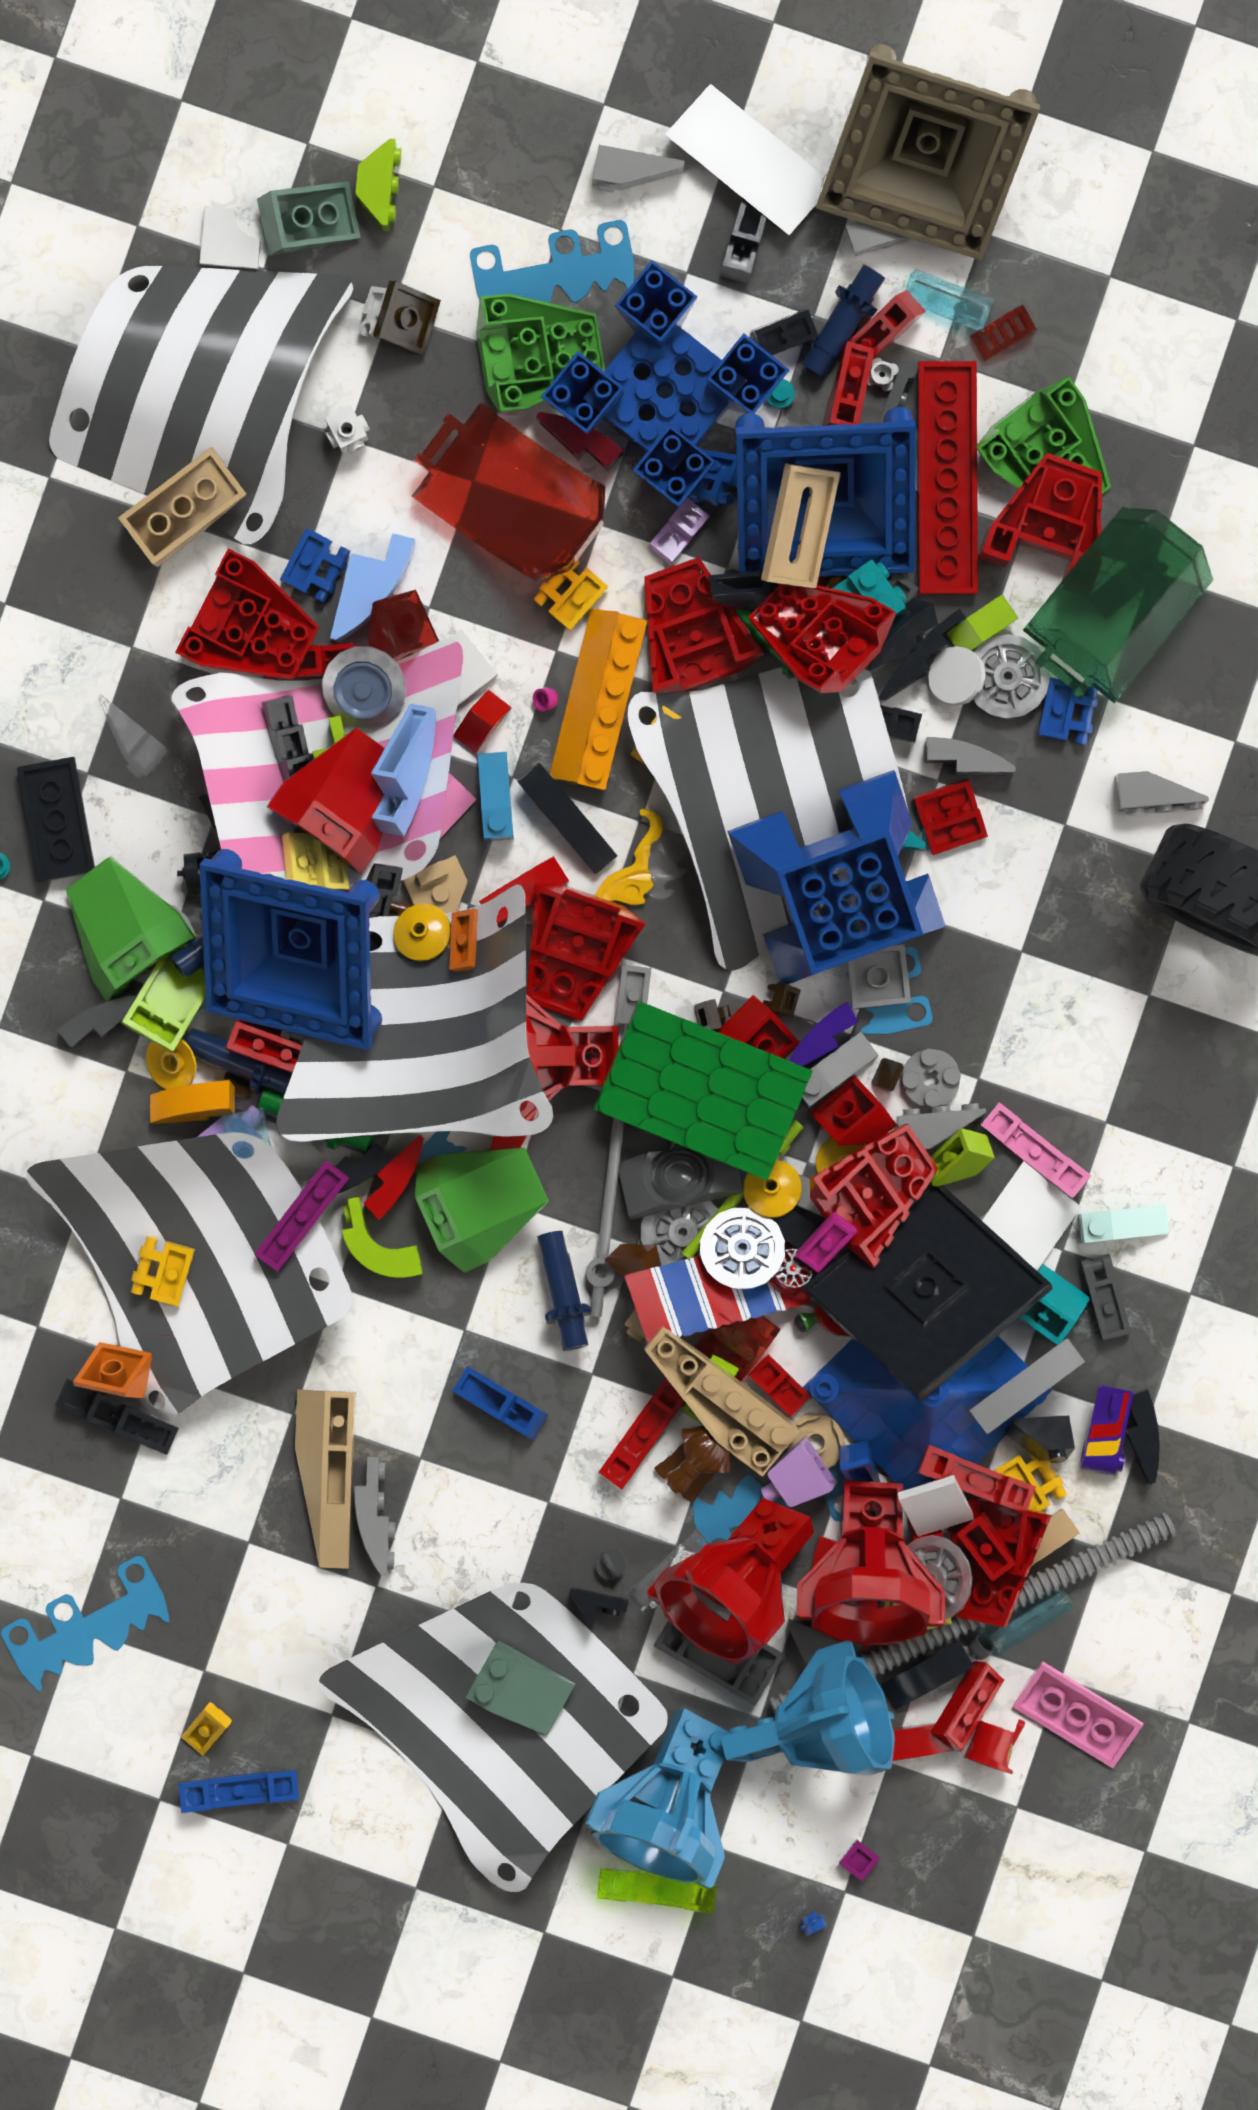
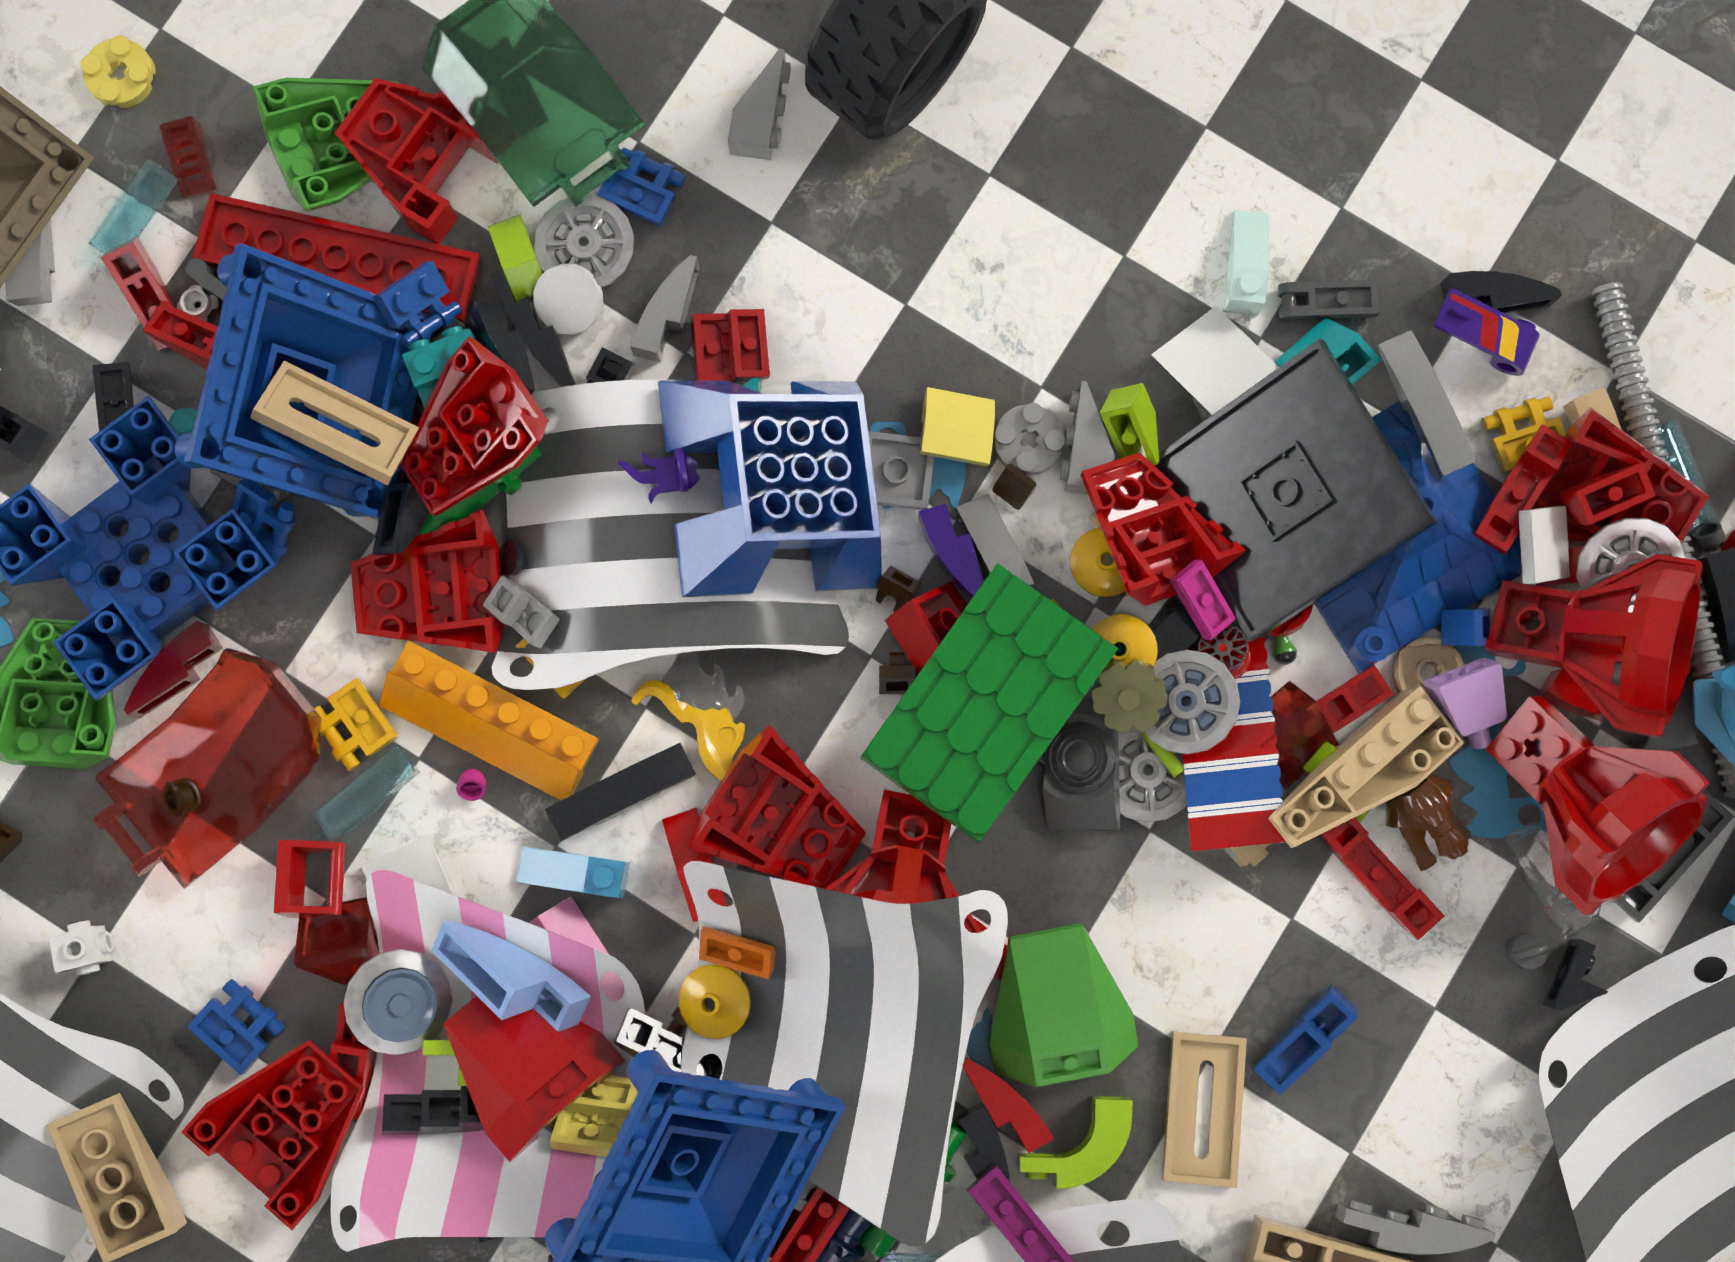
camera: 75 degrees left, 5 degrees down
light blue slope [330,533,416,643] -> none
tan plate [403,855,468,913] -> none
red slope [453,689,512,753] -> none
sand green slope [466,1641,575,1735] -> none
dark blue gear [537,1231,592,1351] -> none
light grey bar [586,965,652,1317] -> none
reddish brown slope [605,1244,662,1278] -> none
lavender slope [648,498,710,565] -> none
dark blue gear [801,264,885,378] -> none
red slope [809,1075,897,1146] -> none
bright pink slope [981,1102,1091,1199] -> none
black slope [1005,1415,1075,1463] -> none
none -> light yellow plate [81,35,156,108]
none -> dark brown tile [162,778,203,817]
none -> red tile [273,840,346,918]
none -> clear light blue slope [314,745,420,842]
none -> blue plate [373,260,462,349]
none -> light grey slope [483,576,560,649]
none -> black piece [500,540,524,575]
none -> dark purple piece [617,447,700,504]
none -> light yellow slope [918,387,995,466]
none -> olive plant [1092,659,1167,734]
none -> tan piece [1162,1031,1247,1188]

